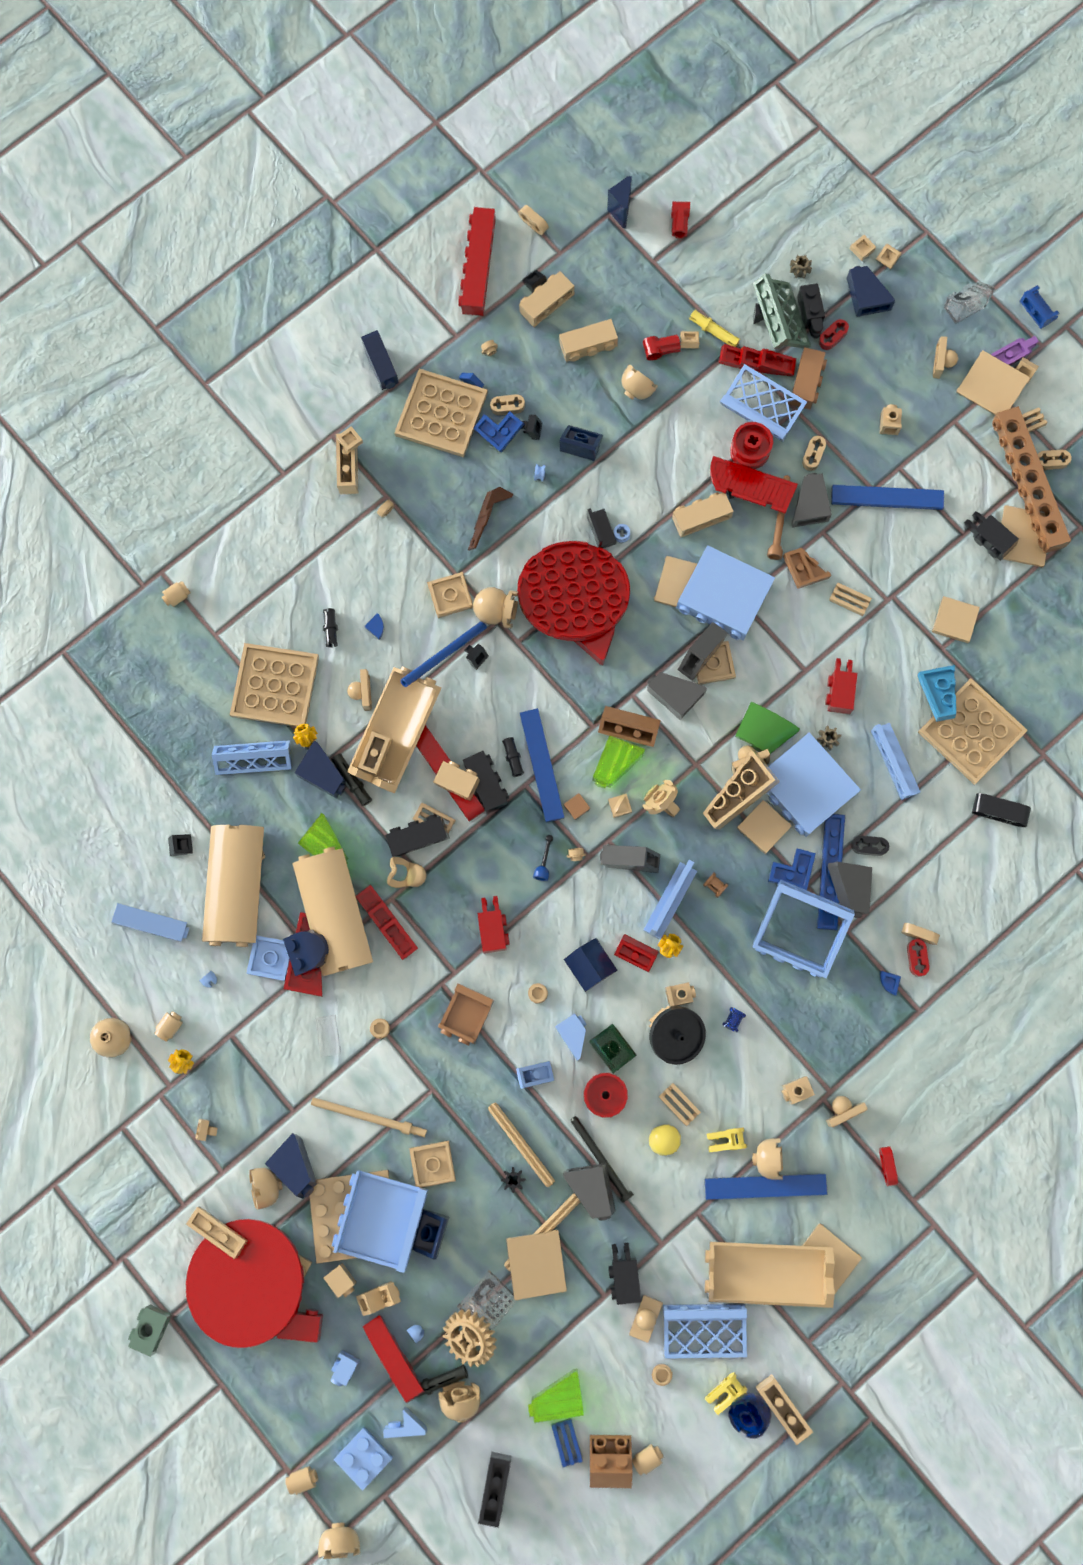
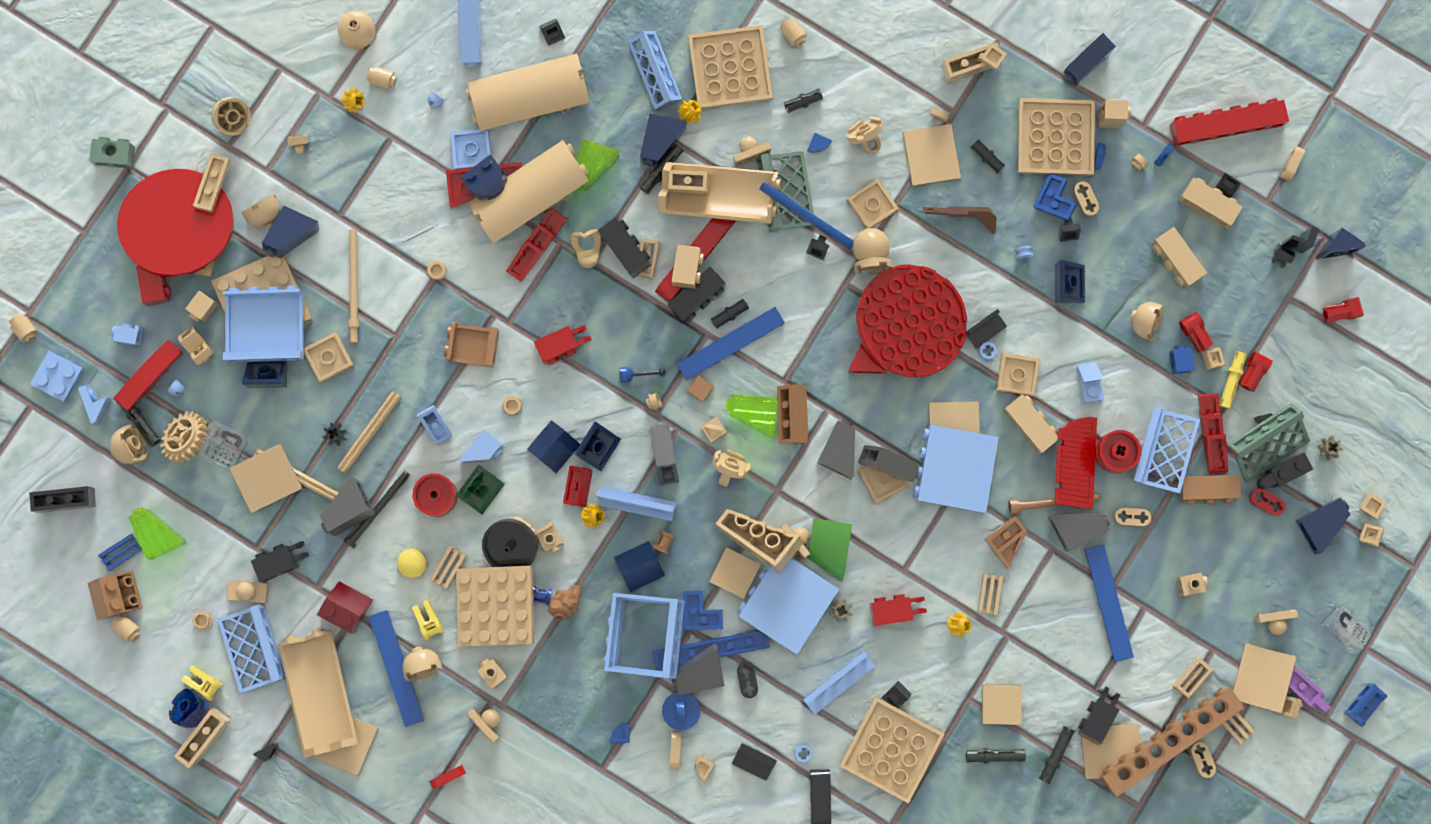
camera: 65 degrees right, 5 degrees up
red beam [907,939,929,977] -> none
dark azure wing [917,665,956,722] -> none
none -> tan cylinder [211,97,251,136]
none -> black slope [253,742,279,762]
none -> dark red slope [317,581,373,634]
none -> tan plate [456,566,534,647]
none -> medium nougat head [548,585,582,621]
none -> dark blue slope [574,421,621,471]
none -> dark blue slope [614,541,665,592]
none -> blue tile [662,692,700,730]
none -> tan tile [695,755,715,782]
none -> black panel [732,743,777,780]
none -> sand green fence [757,151,814,233]
none -> tan brick [780,18,807,47]
none -> light blue bush [794,744,813,763]
none -> tan tile [846,117,883,154]
none -> black slope [882,681,911,708]
none -> tan piece [903,124,961,186]
none -> yellow gear [947,612,971,637]
none -> pearl dark grey pin [966,748,1026,764]
none -> black pin [970,139,1005,174]
none -> tan tile [996,353,1040,397]
none -> pearl dark grey pin [1038,726,1075,784]
none -> light blue slope [1077,363,1104,403]
none -> tan brick [1098,99,1131,129]
none -> blue tile [1154,144,1174,166]
none -> blue brick [1169,345,1196,375]
none -> tan tile [1173,657,1213,699]
none -> red piece [1239,351,1273,392]
none -> black tile [1272,243,1295,268]
none -> black panel [1282,226,1319,253]

